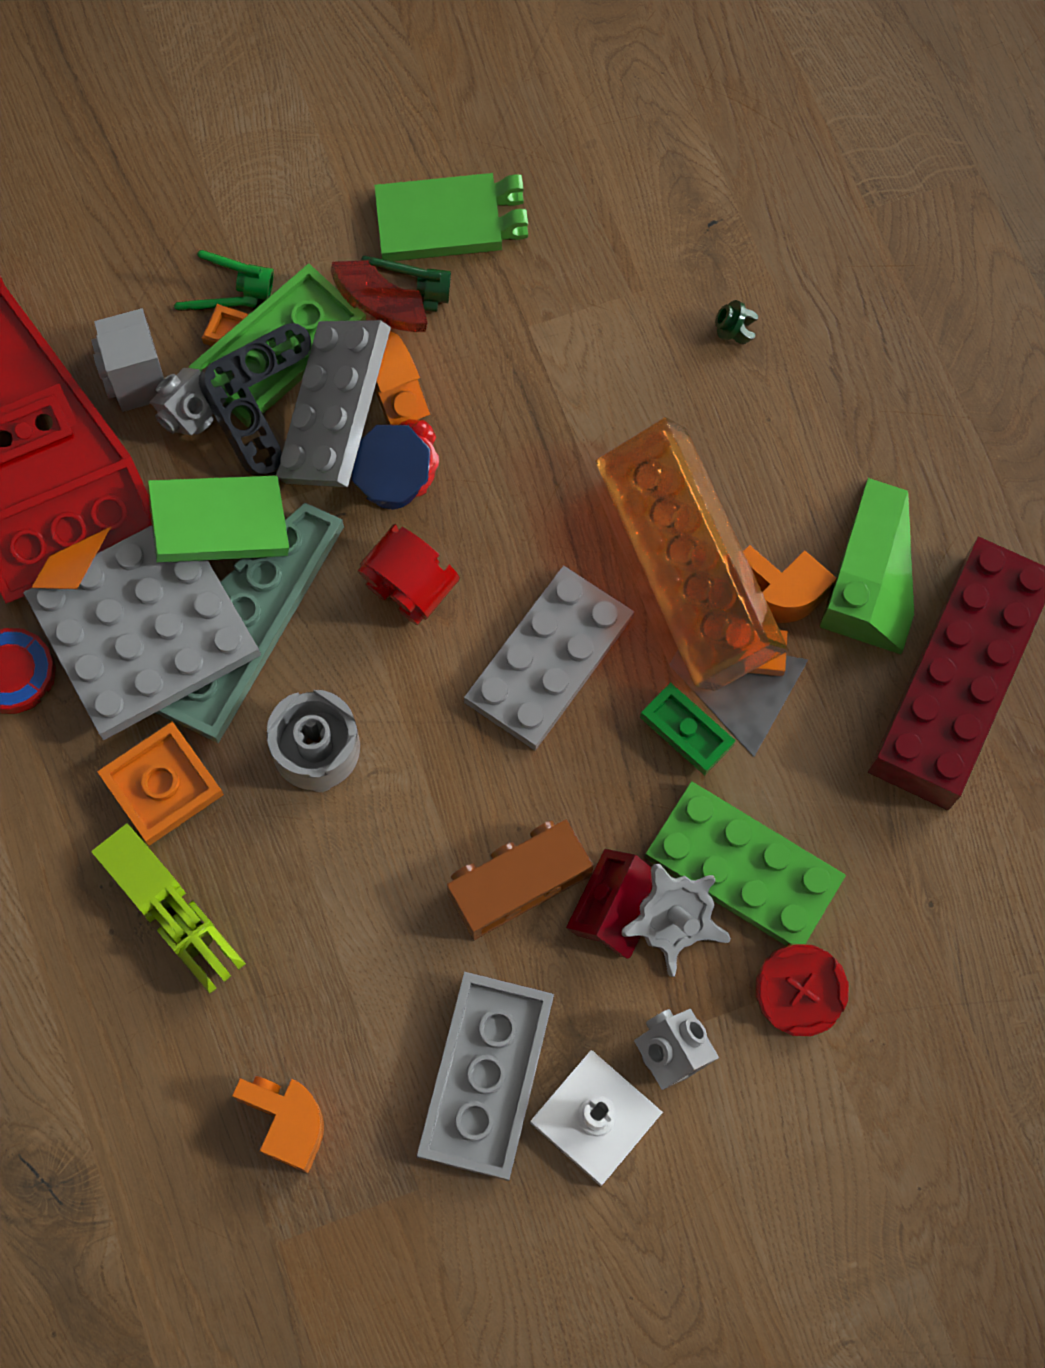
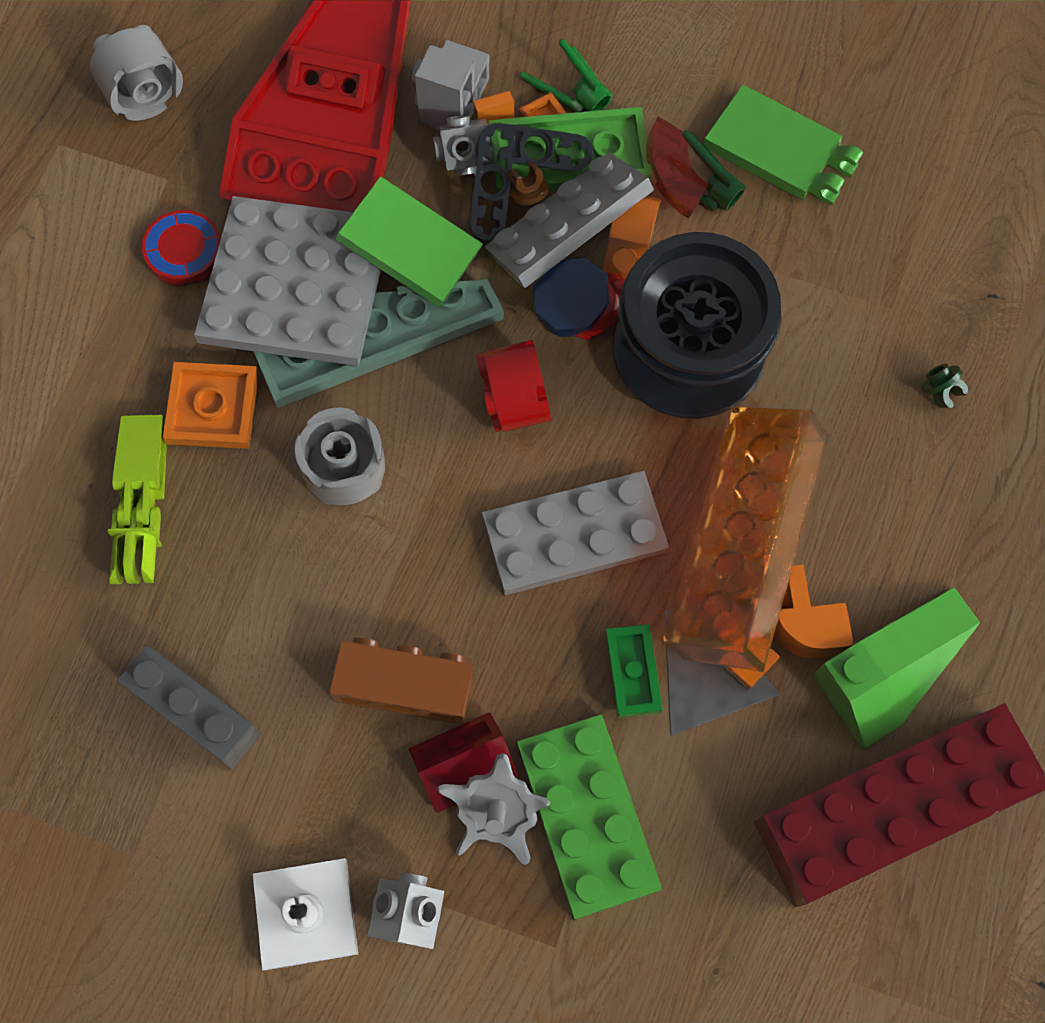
camera: 40 degrees right, 0 degrees up
orange sticker [32,527,111,589] -> none
orange brick [232,1076,324,1173] -> none
light grey plate [417,972,554,1181] -> none
red tile [756,943,849,1037] -> none
none -> dark grey arch [117,645,261,770]
none -> orange tile [473,91,514,126]
none -> reddish brown plate [509,161,549,206]
none -> black wheel [612,232,782,419]

